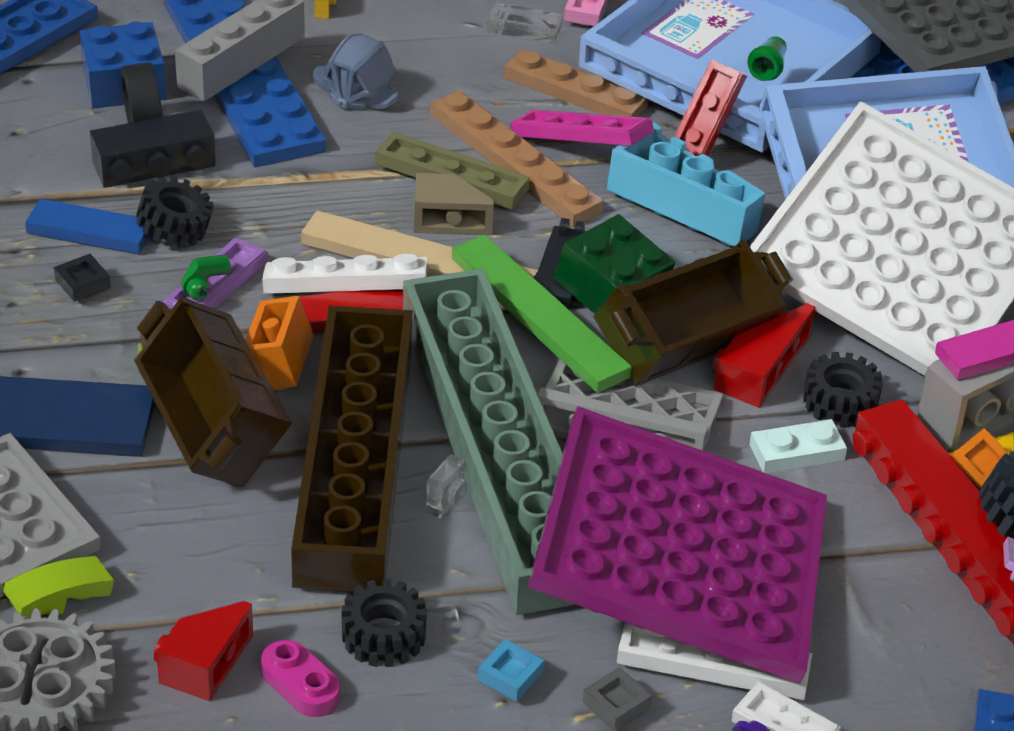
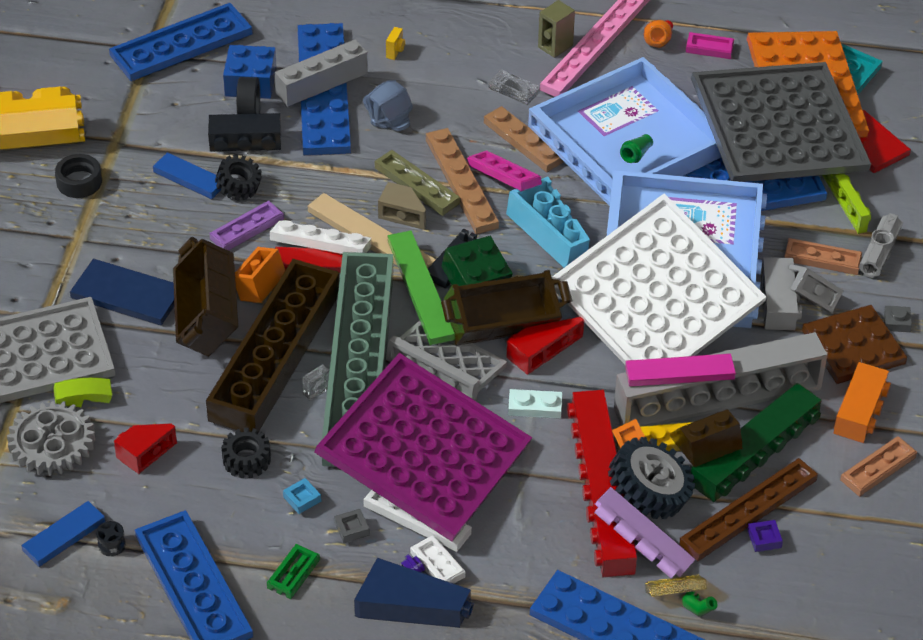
camera: 20 degrees right, 5 degrees up
black plate [54,253,111,302] -> none
green arm [181,254,231,300] -> none
dark pink plate [261,640,340,717] -> none
tile [674,59,747,157] -> none
black tyre [803,352,883,428] -> none

